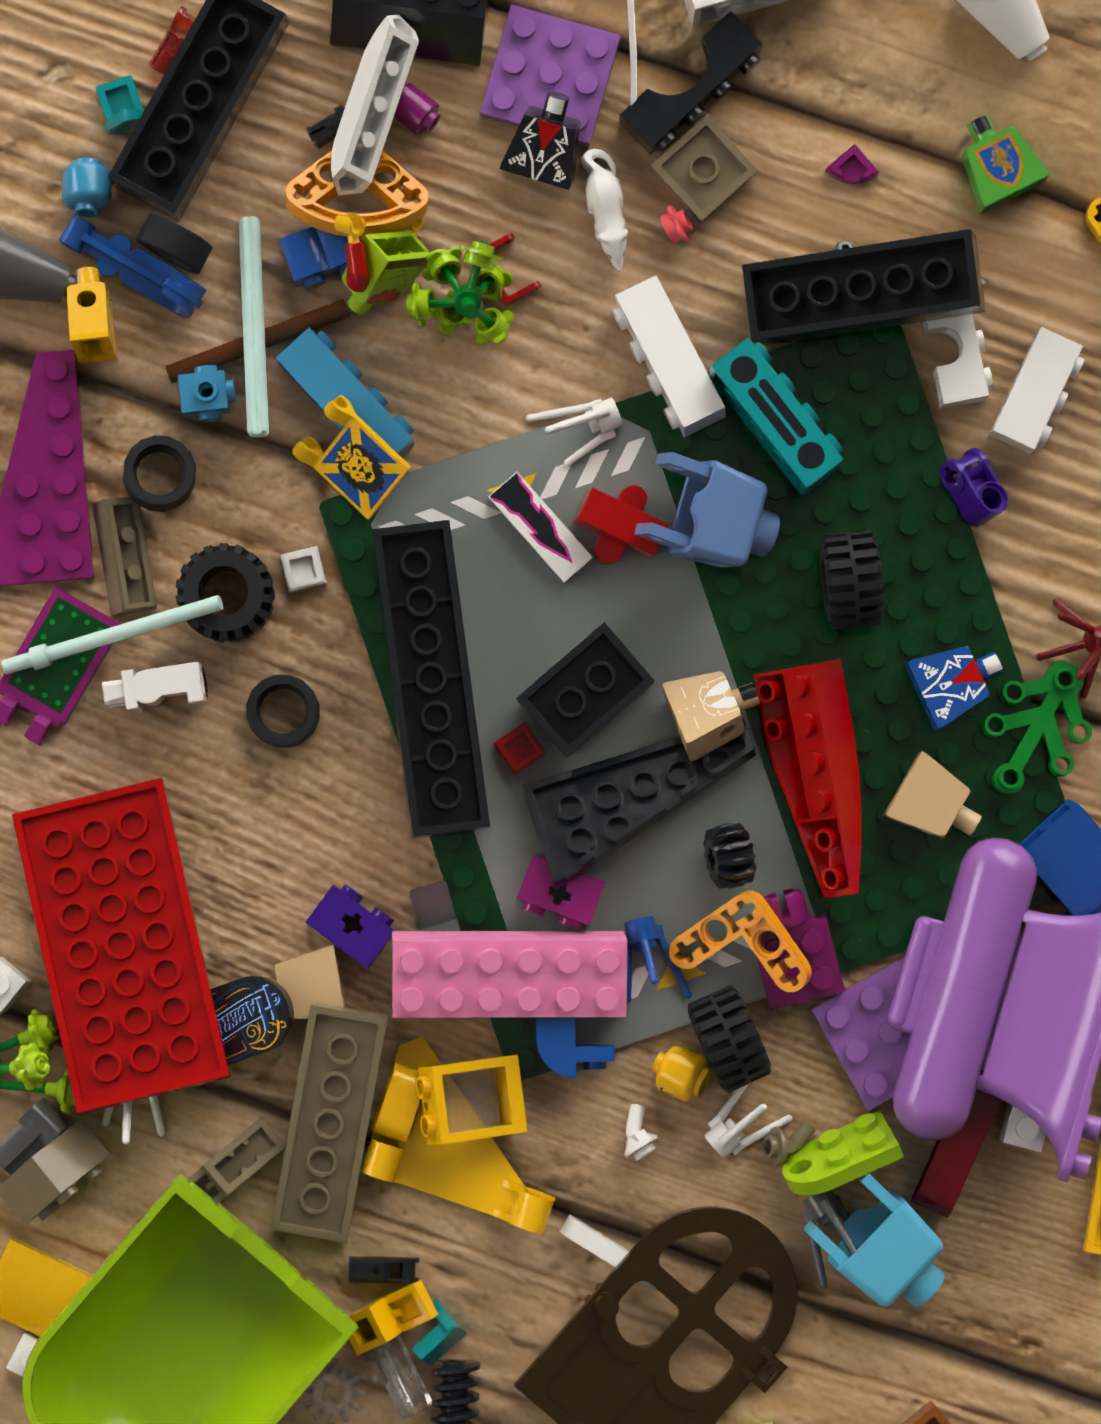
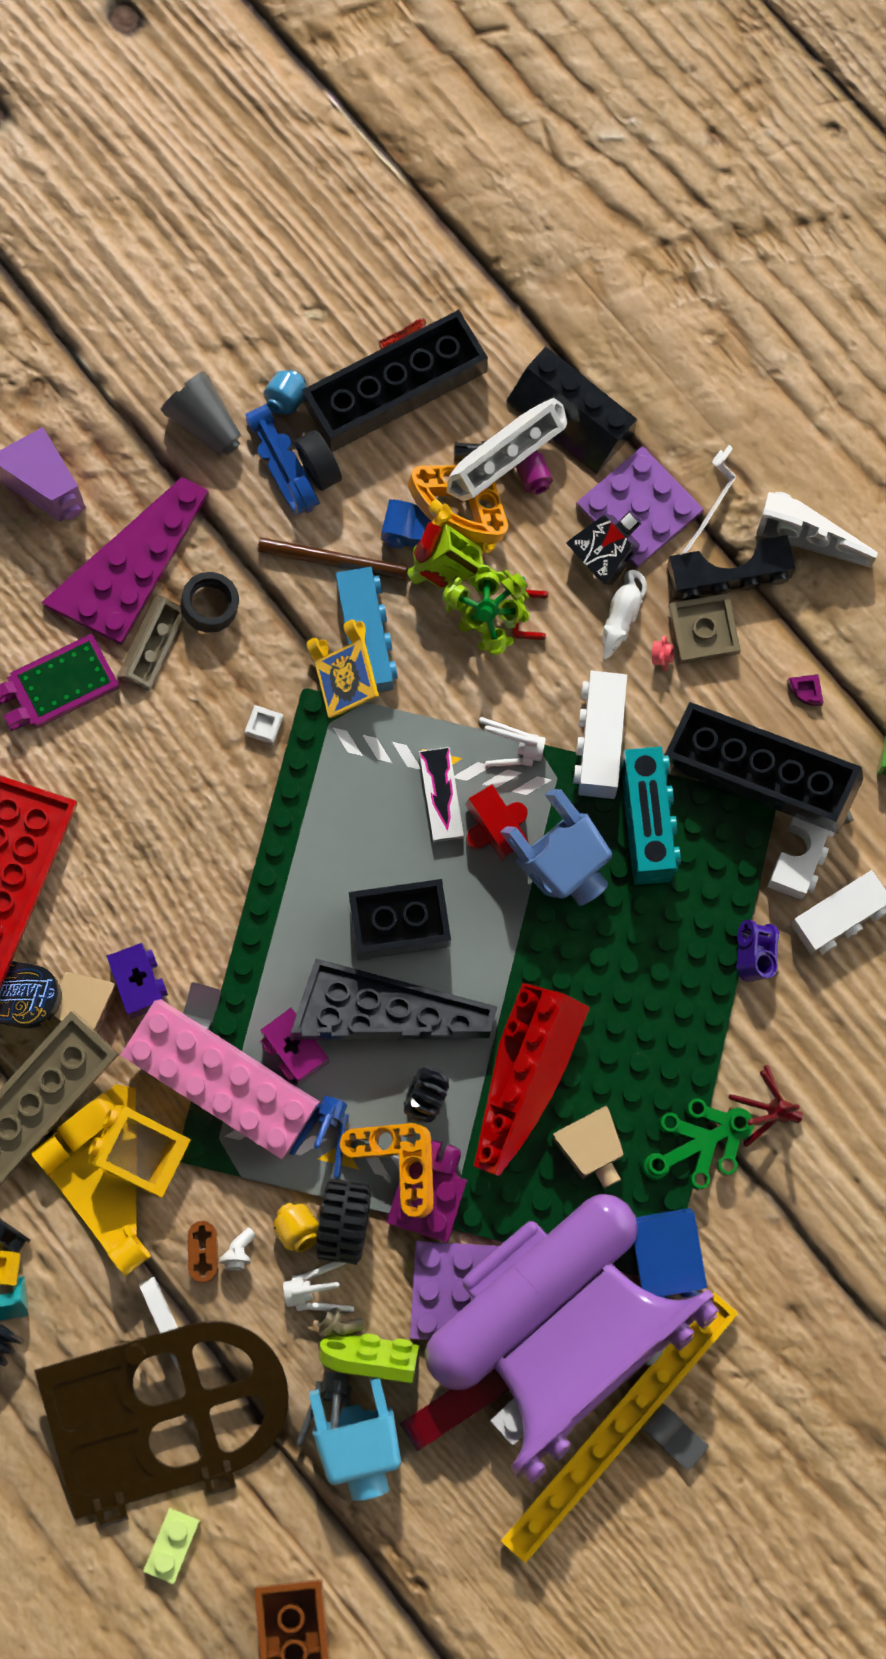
camera: 30 degrees right, 10 degrees down
light aqua bar [2,595,223,675] -> none
yellow torso [67,267,118,364] -> none
teal tile [95,75,144,134] -> none
white hips [102,662,208,713] -> none
black tyre [175,543,275,643] -> none
dark azure brick [178,365,236,422] -> none
light aqua axle [238,216,269,437] -> none
black tyre [246,675,320,748] -> none
black brick [372,520,490,839] -> none
red tile [493,722,546,775] -> none
blue brick [536,1017,615,1078] -> none
tan torso [662,671,760,762] -> none
black tyre [819,529,885,630] -> none
blue torso [904,646,1003,731] -> none
none -> dark orange beam [188,1221,218,1283]

